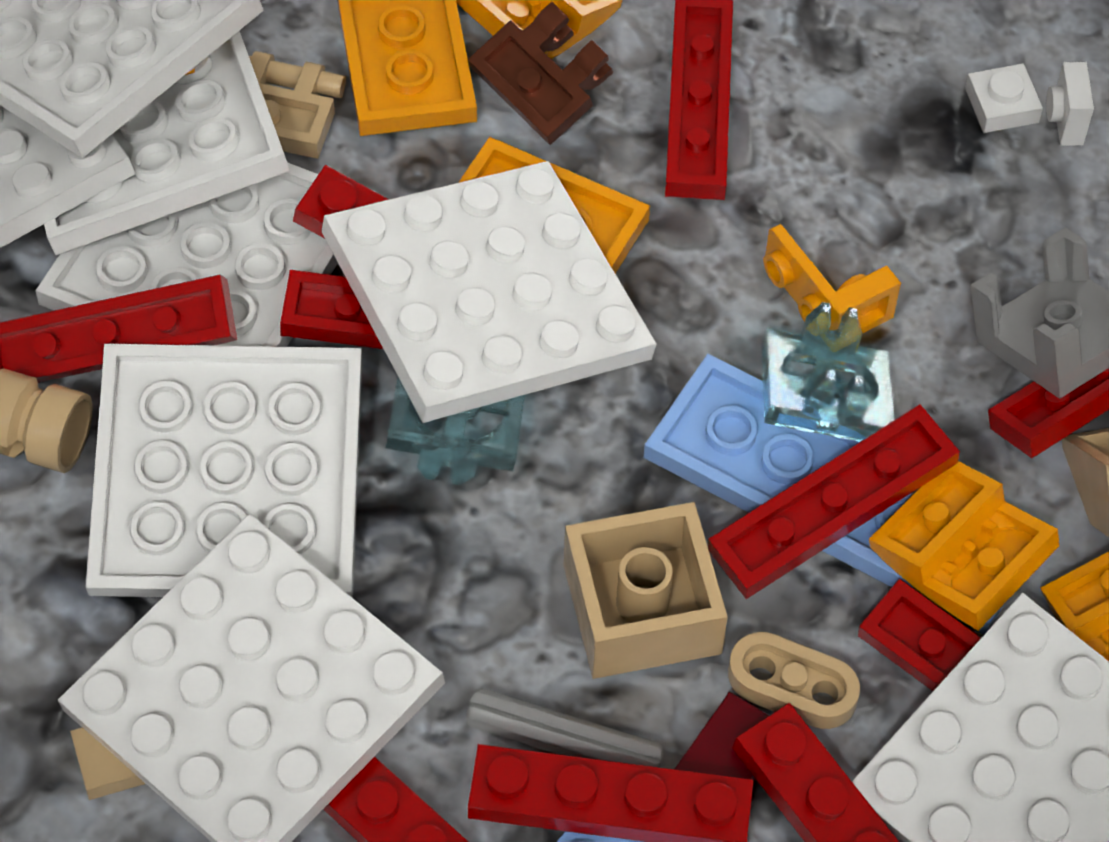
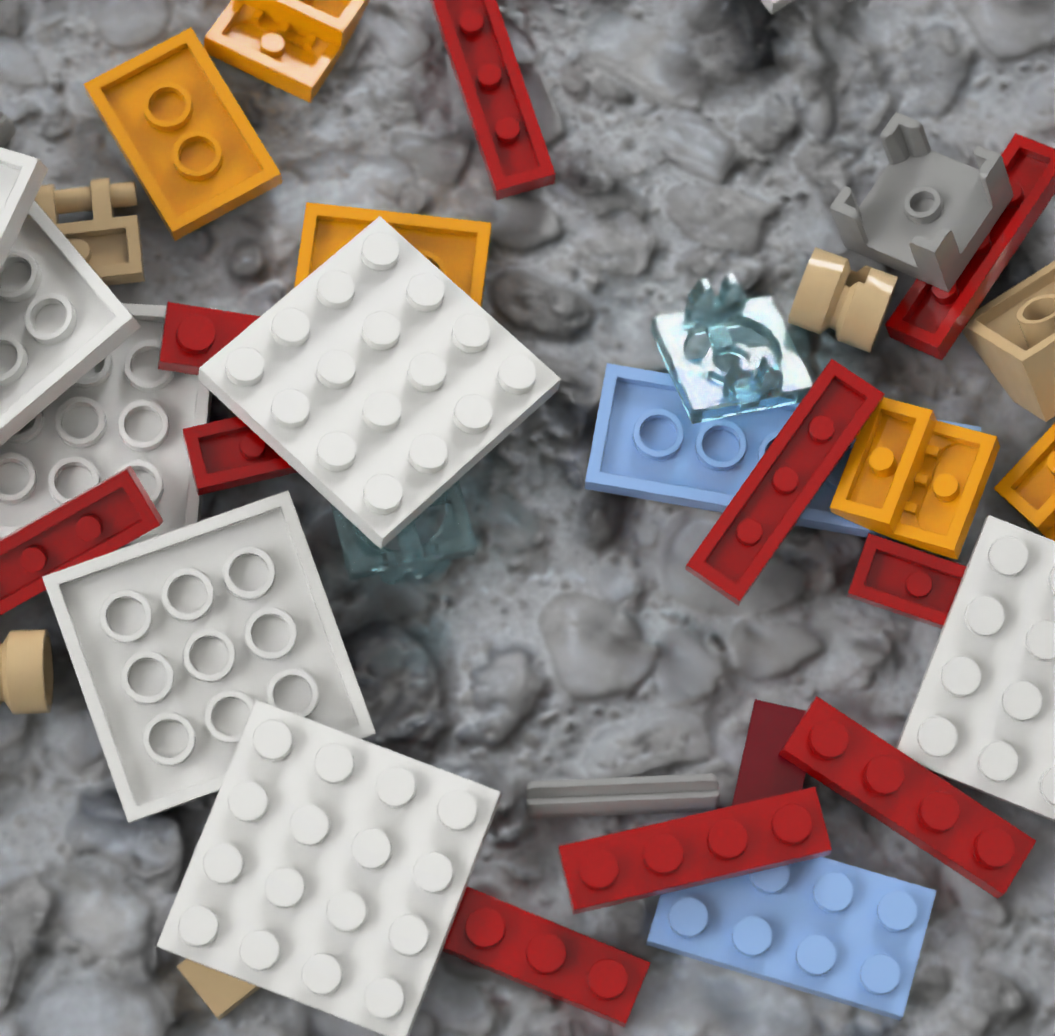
camera: 20 degrees left, 15 degrees up
copper plate [468,1,613,145] -> none
tan brick [563,502,728,679] -> none
tan plate [728,632,860,729] -> none
light orange bracket [763,224,901,349] -> none
none -> tan wheel [787,247,899,353]

